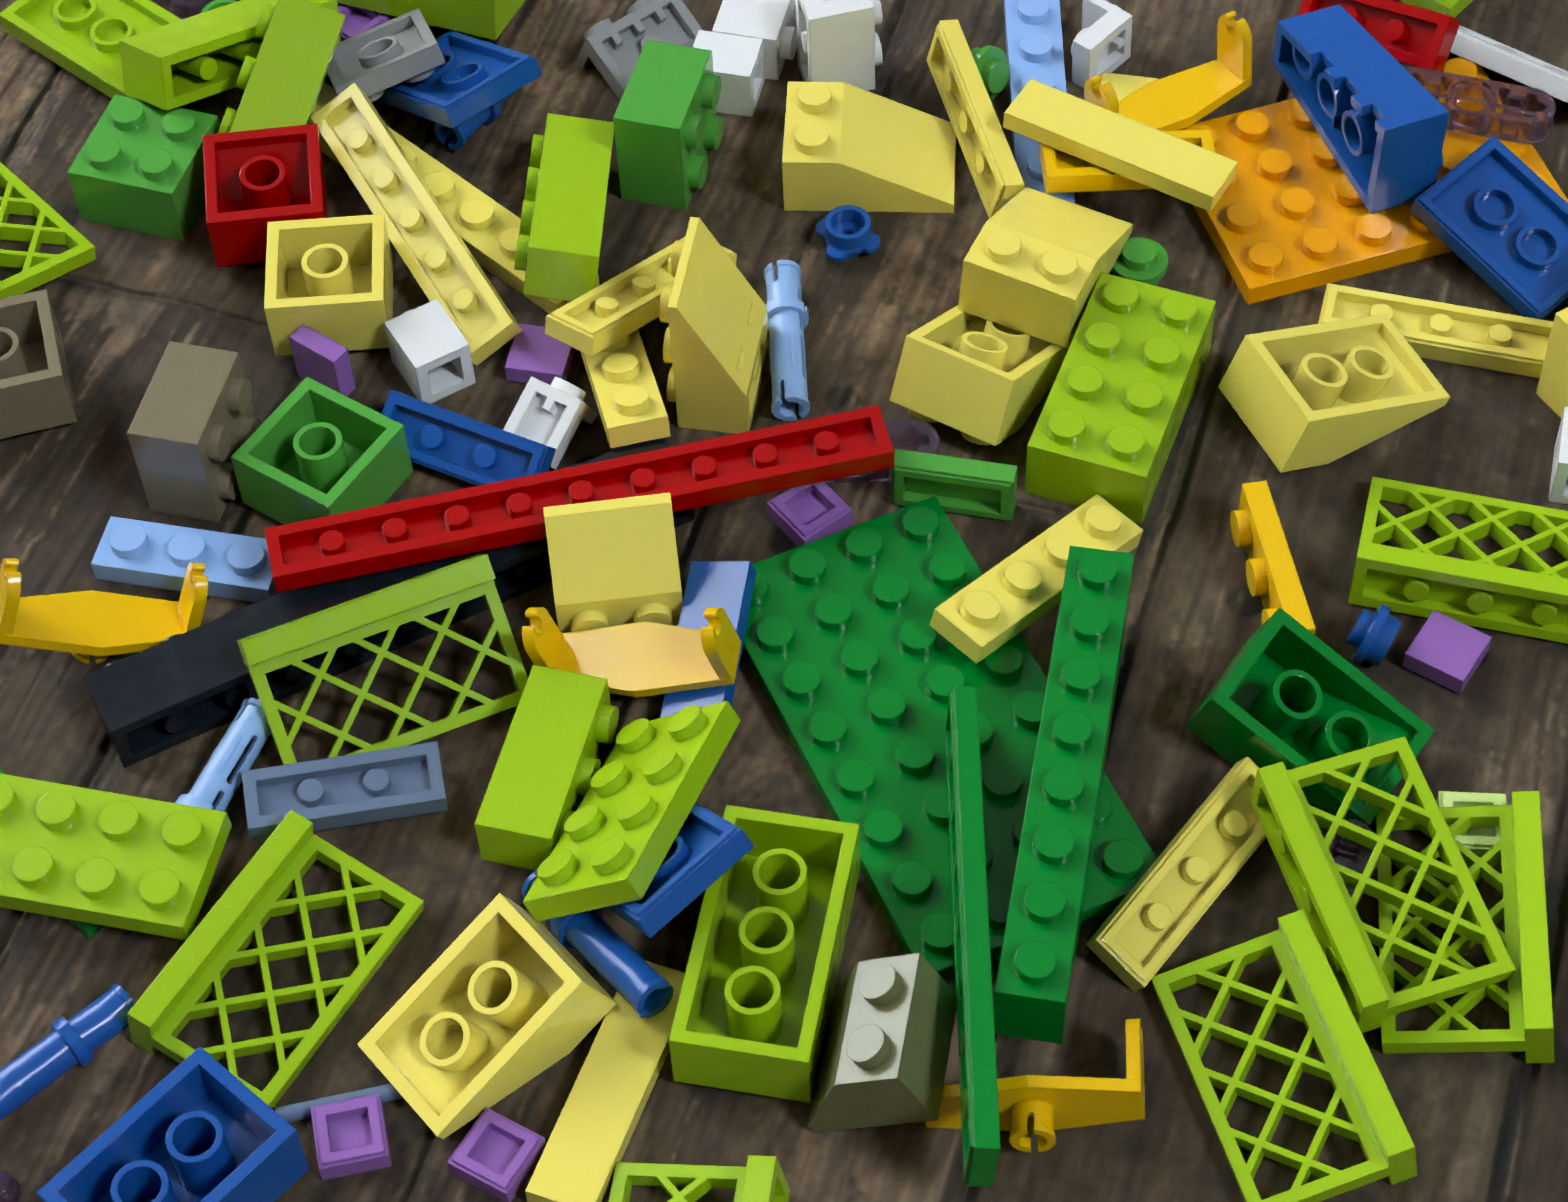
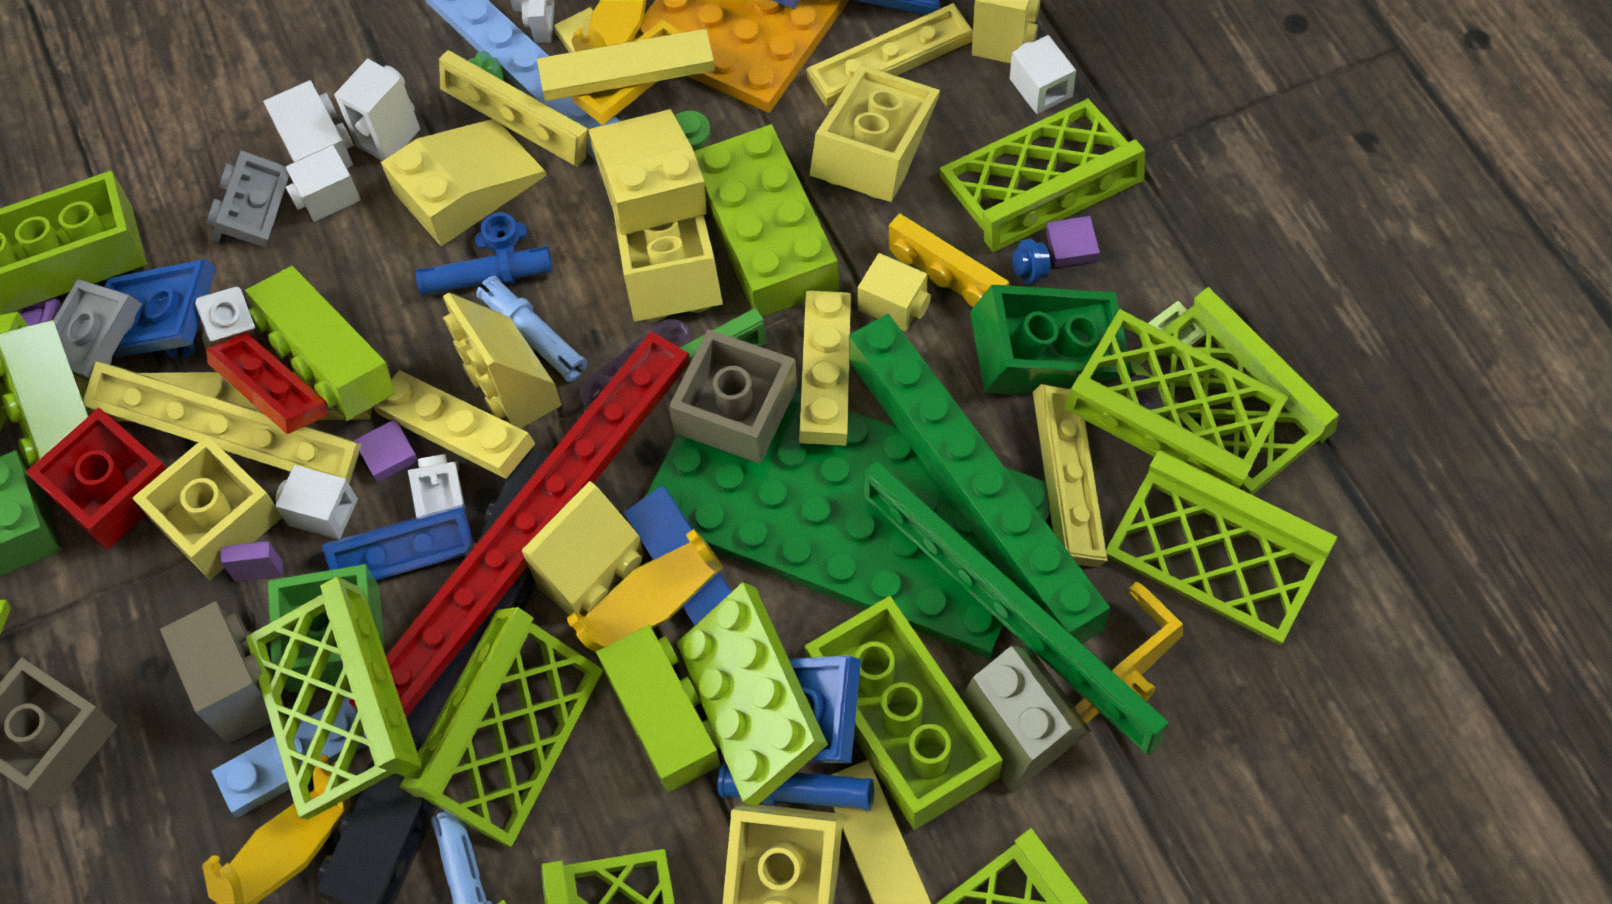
camera: 40 degrees left, 10 degrees up
sand blue plate [241,741,448,841] -> none
light yellow tile [545,237,737,356] -> none
bright green brick [613,40,724,210] -> none
medium lavender tile [767,482,853,547] -> none
none -> white bracket [195,287,255,349]
none -> red plate [206,333,327,434]
none -> lime fence [246,576,422,820]
none -> blue pin [416,245,553,297]
none -> dark tan brick [669,329,797,464]
none -> light yellow brick [858,253,931,332]

